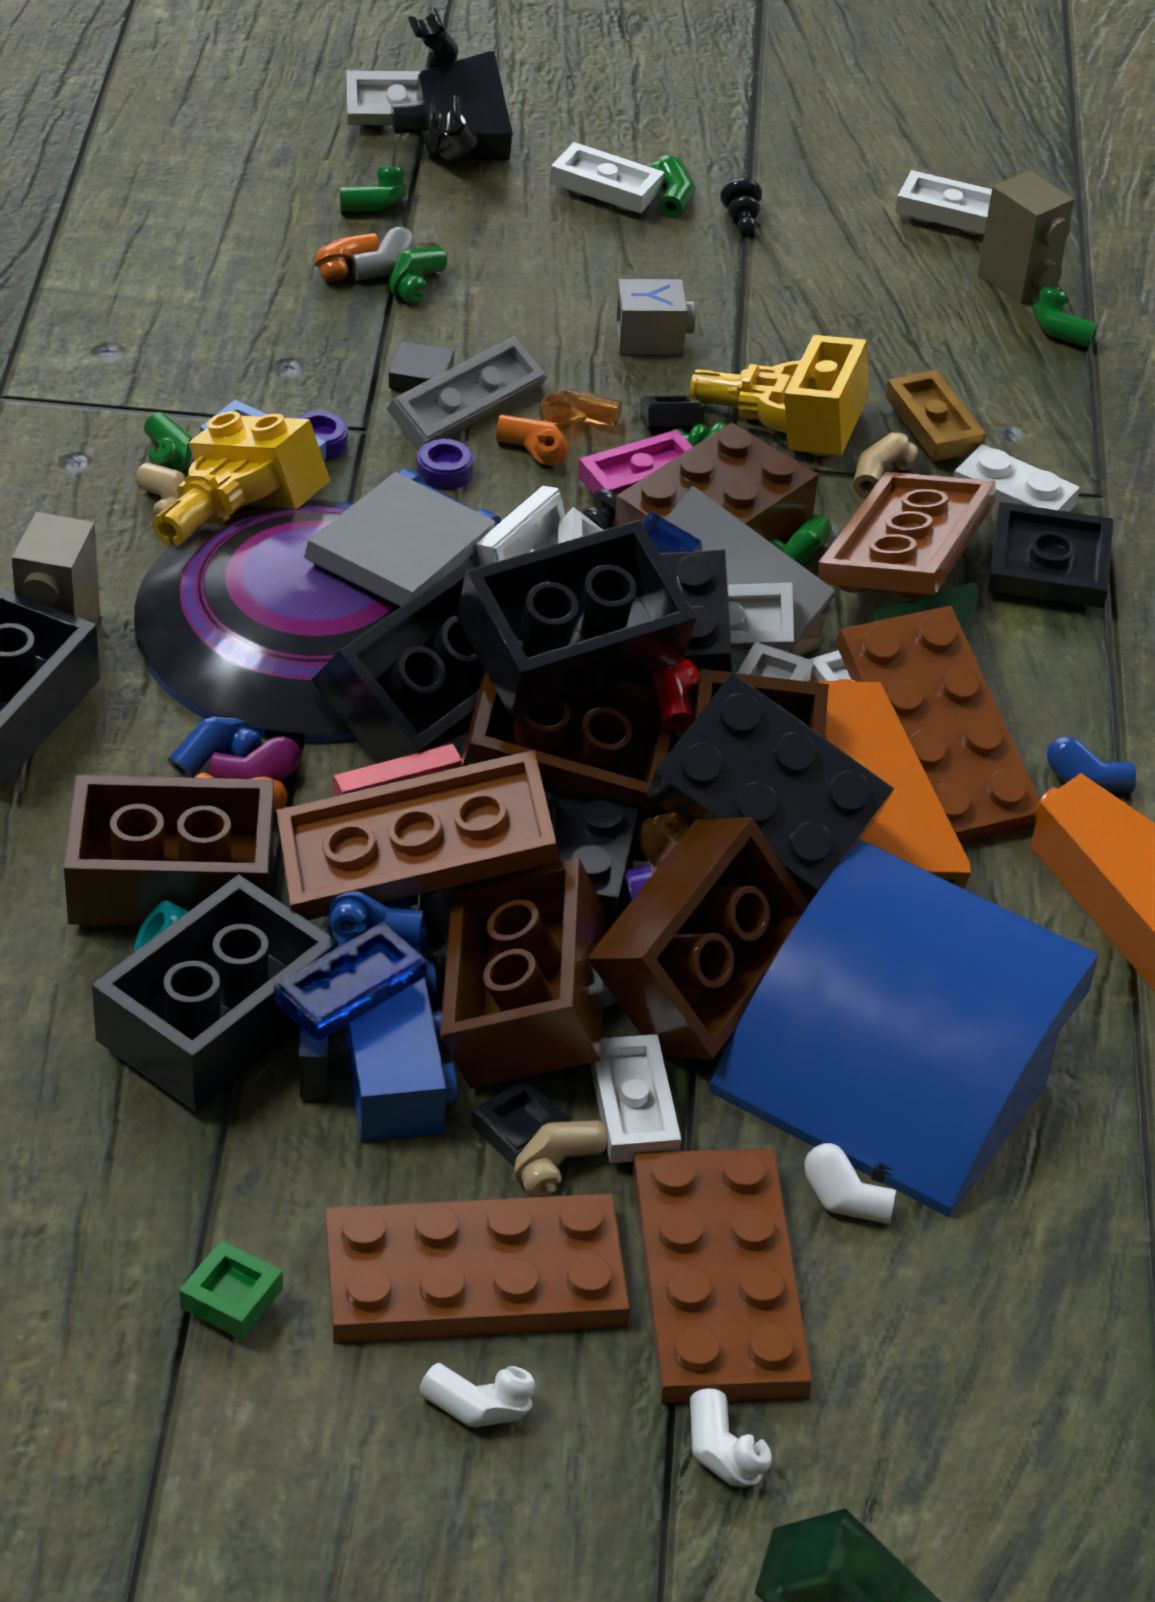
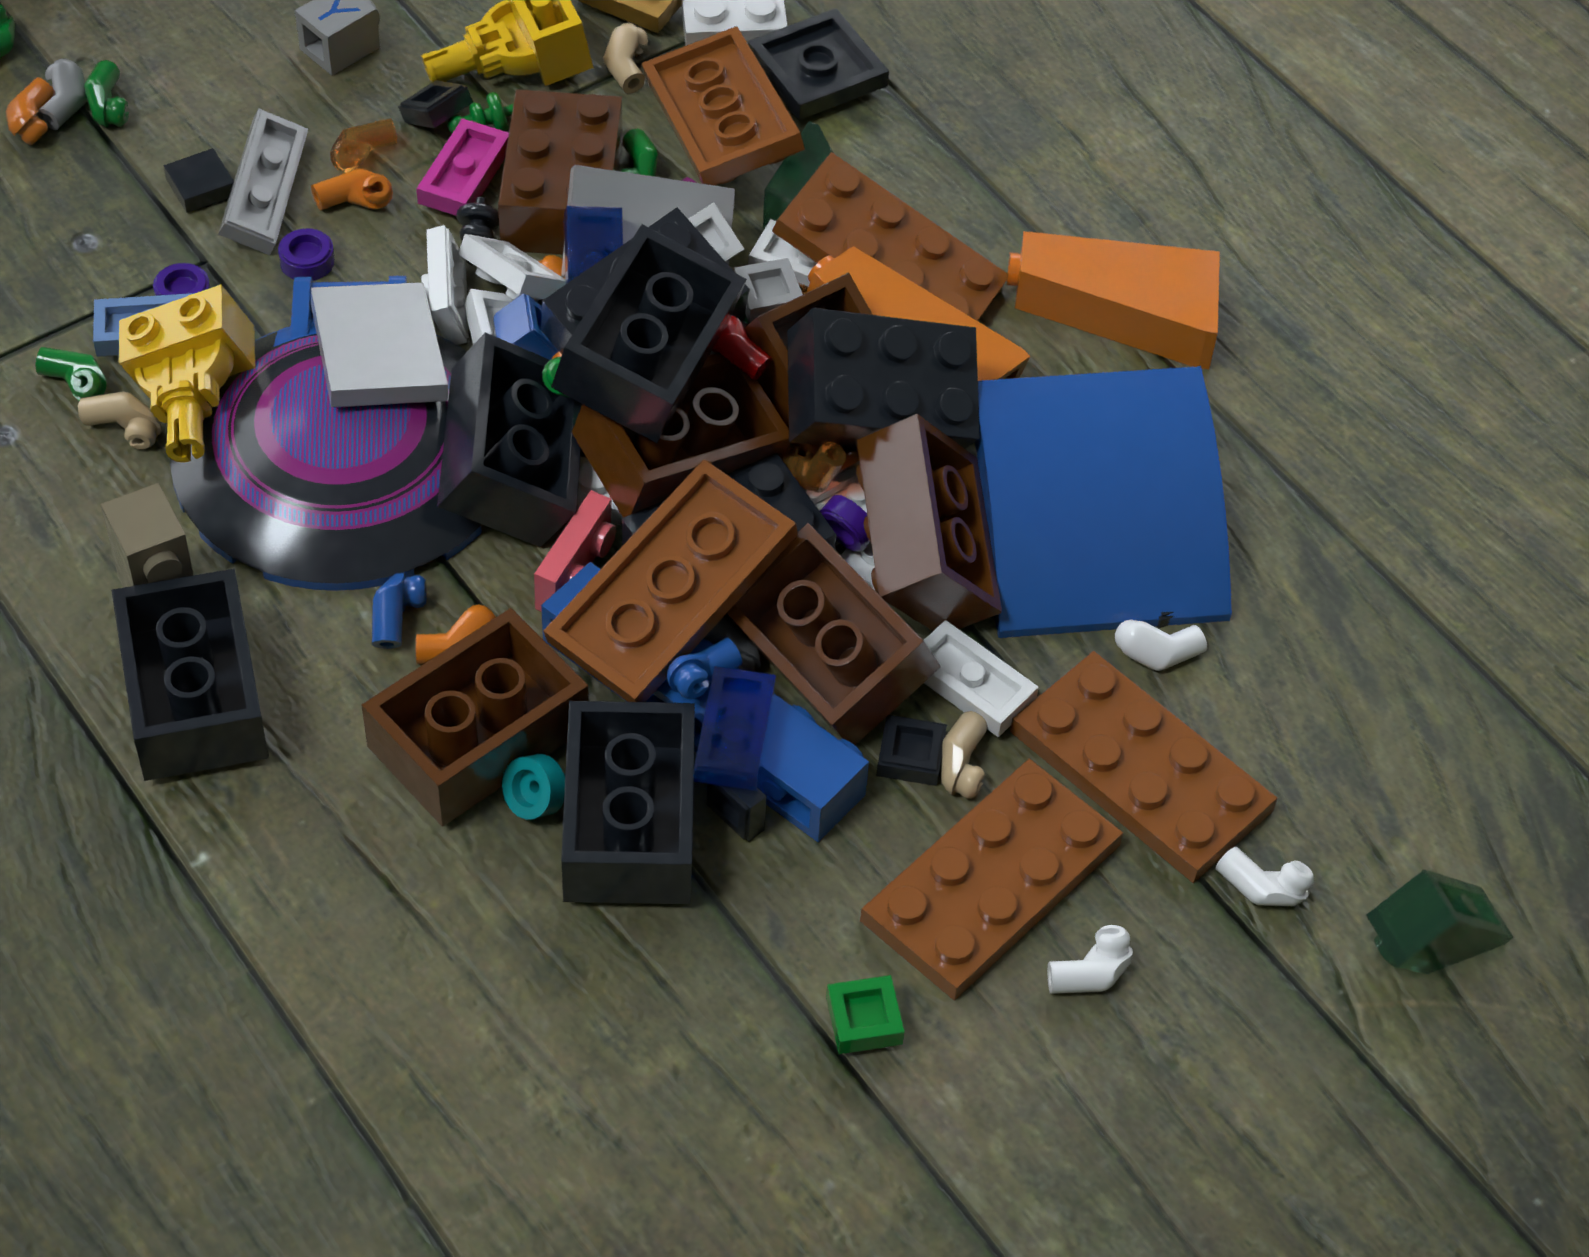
camera: 40 degrees left, 10 degrees up
magenta arm [209,736,301,782] -> none
blue arm [1046,736,1136,793] -> none

